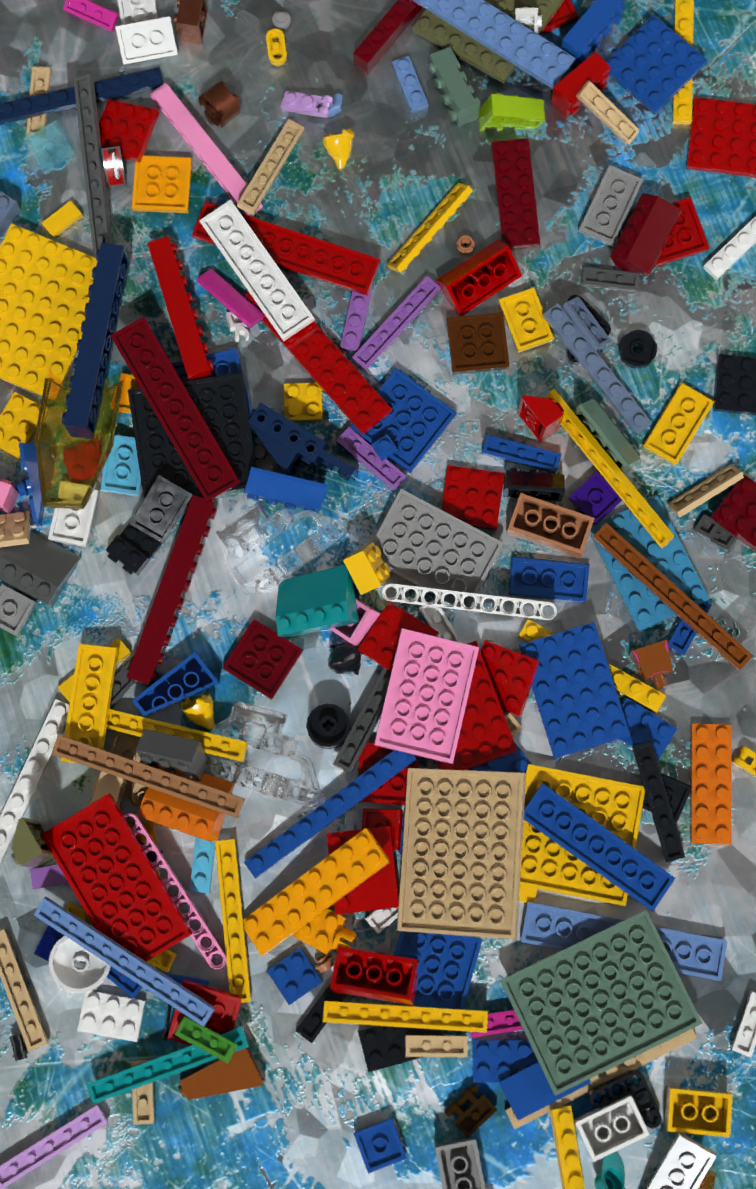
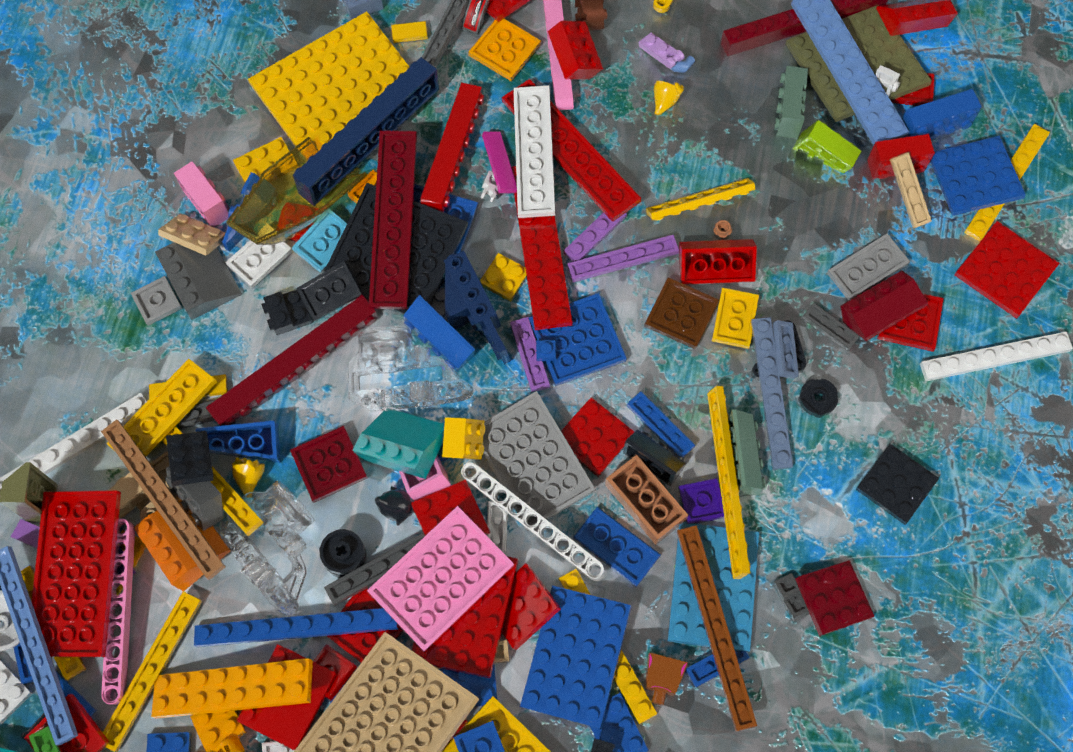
camera: 30 degrees right, 10 degrees down
medium azure plate [189,837,215,893] -> none
tan plate [237,119,305,216] -> none
medium blue plate [392,56,428,113] -> none
dark red plate [491,138,540,249] -> none
red slope [517,395,564,443] -> none
yellow tile [643,382,715,466] -> none
tan plate [668,464,744,518] -> none
none -> black plate [166,431,214,486]
none -> red brick [547,21,603,79]

